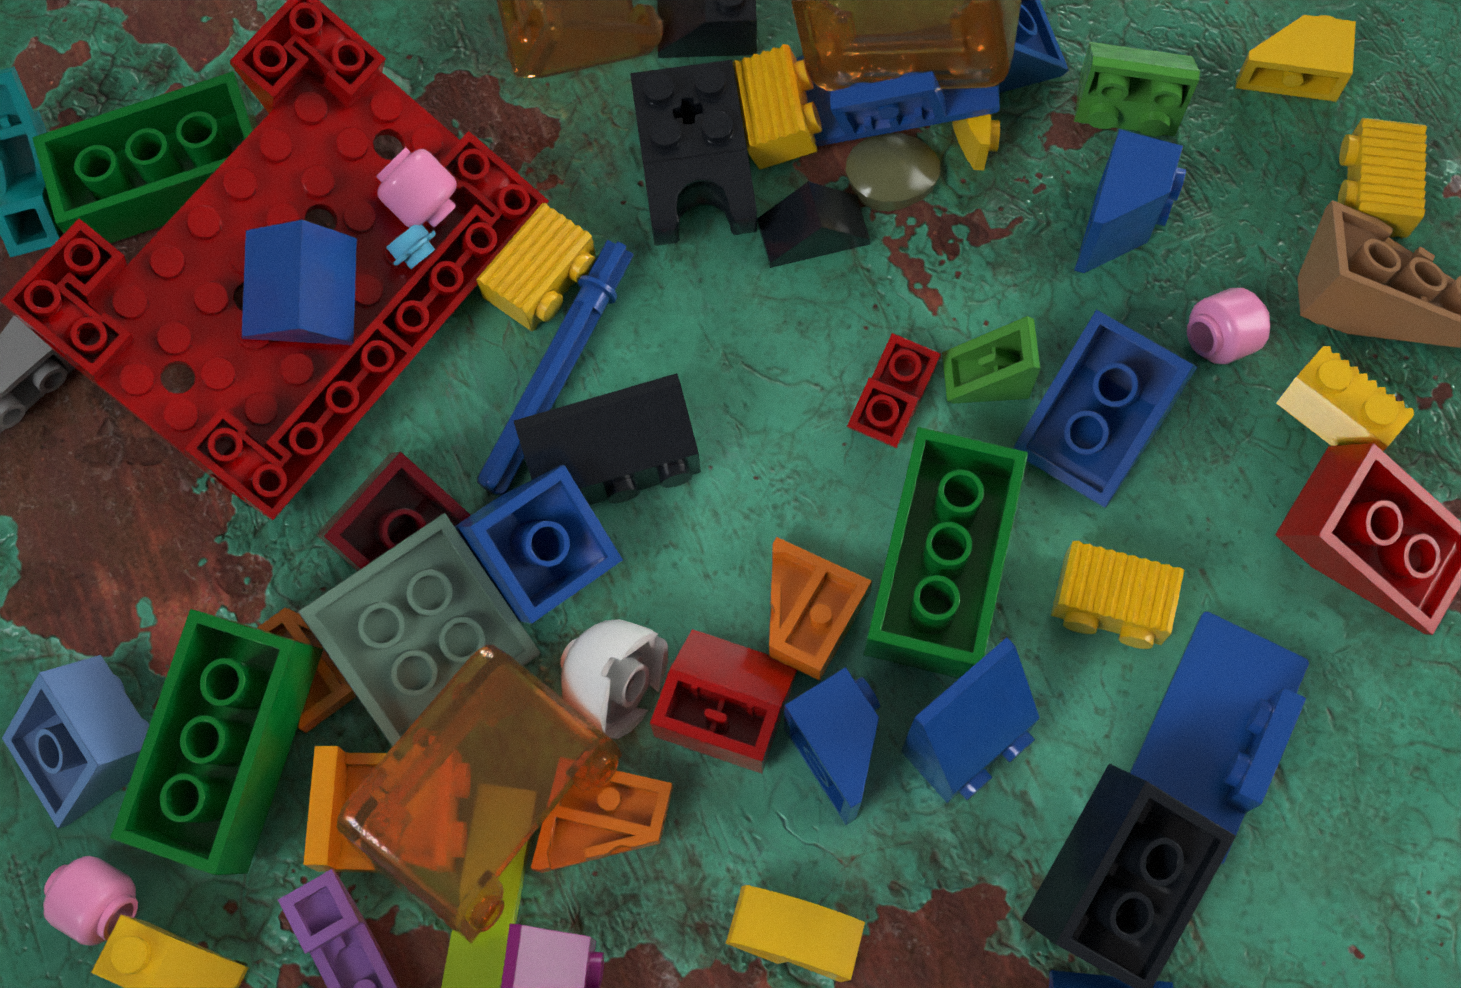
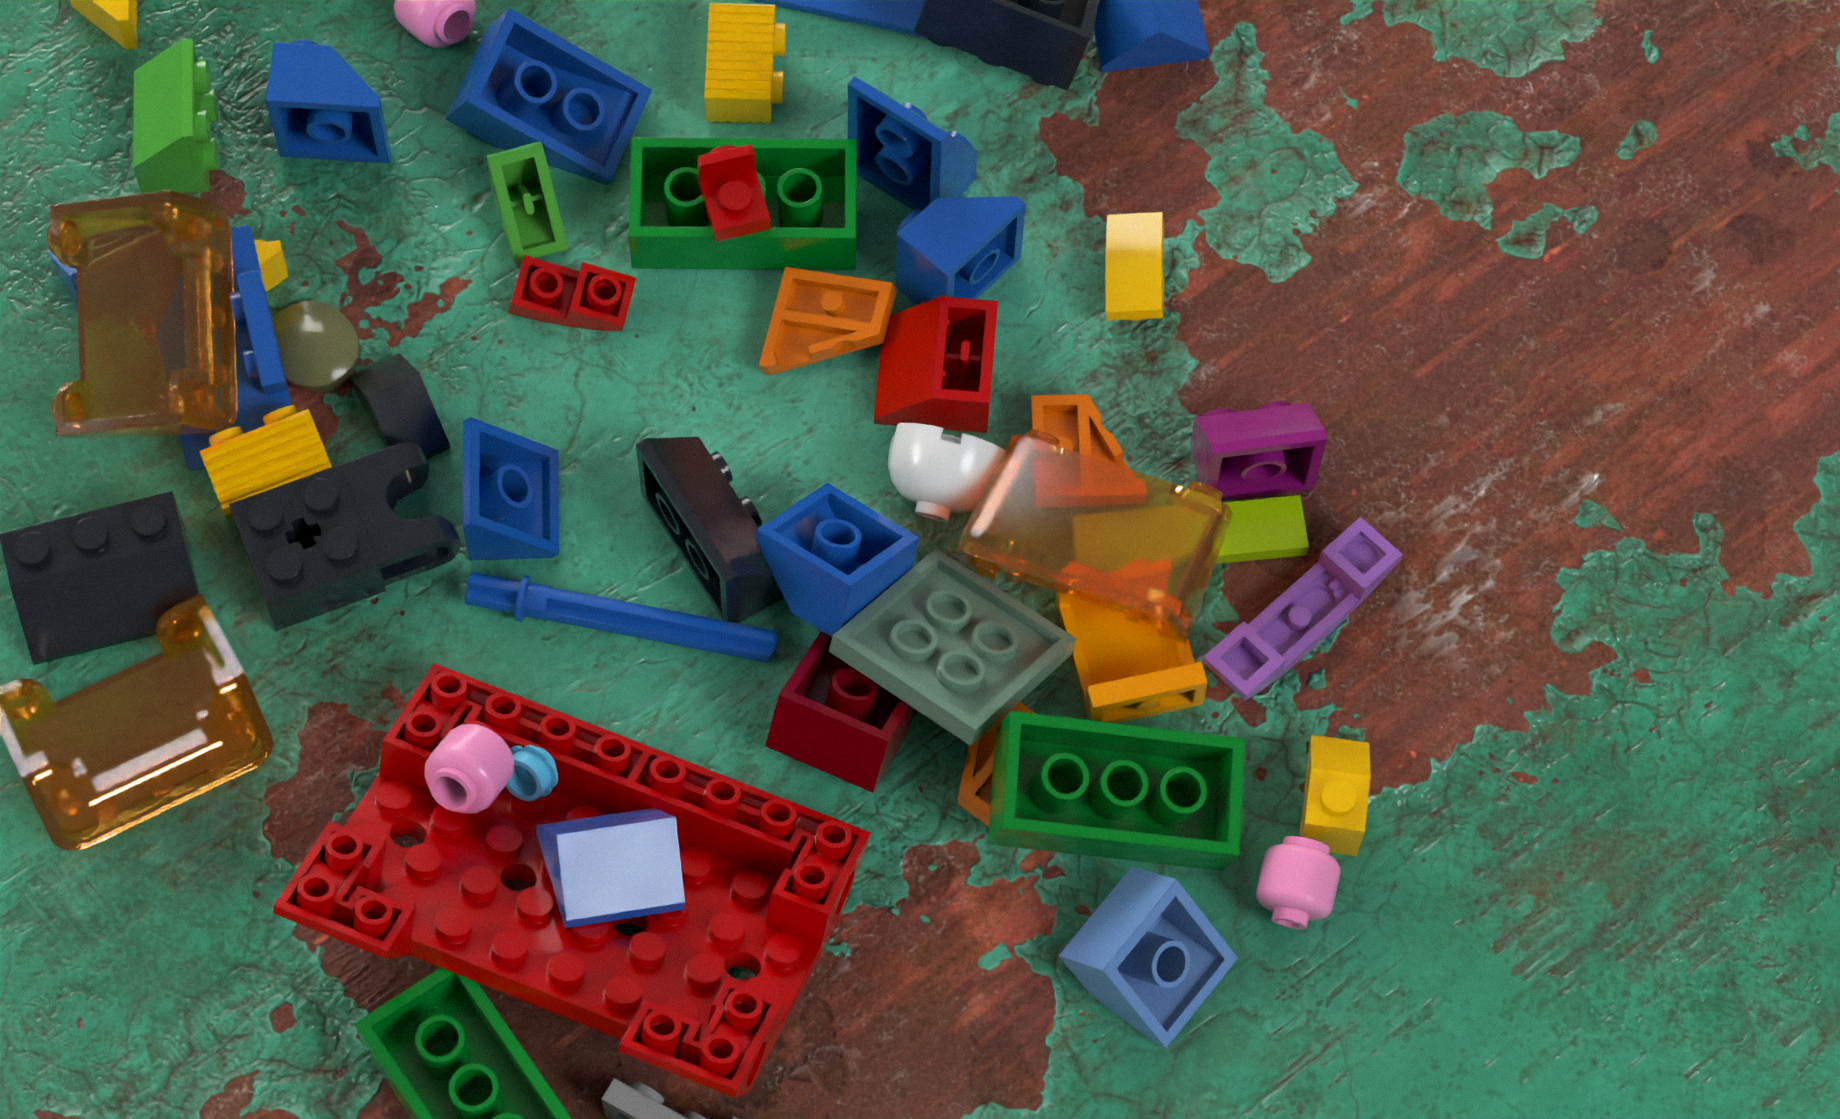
camera: 110 degrees left, 5 degrees down
yellow brick [476,203,596,331] -> none
none -> blue slope [463,417,559,561]
none -> red bracket [697,144,770,242]

